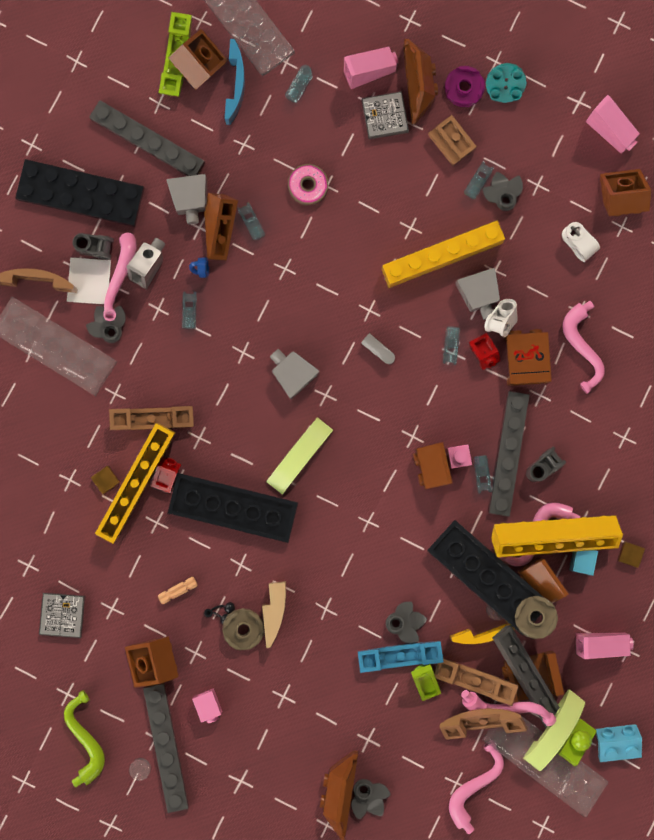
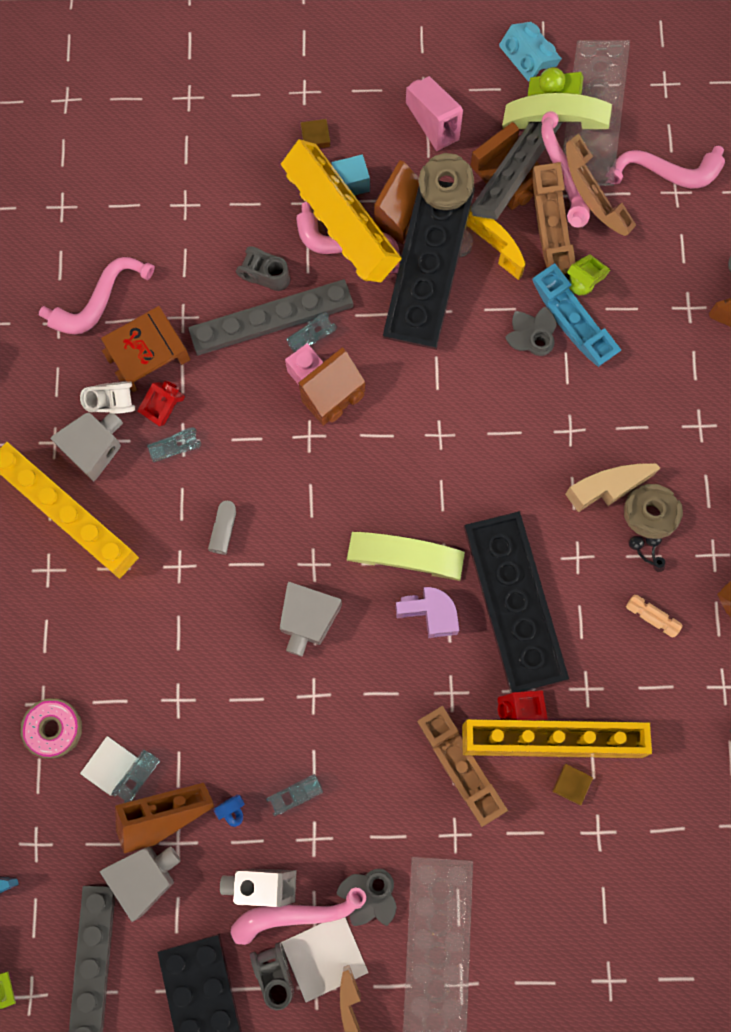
camera: 115 degrees left, 10 degrees down
none -> white sticker [80,736,138,796]
none -> lavender brick [396,587,459,638]

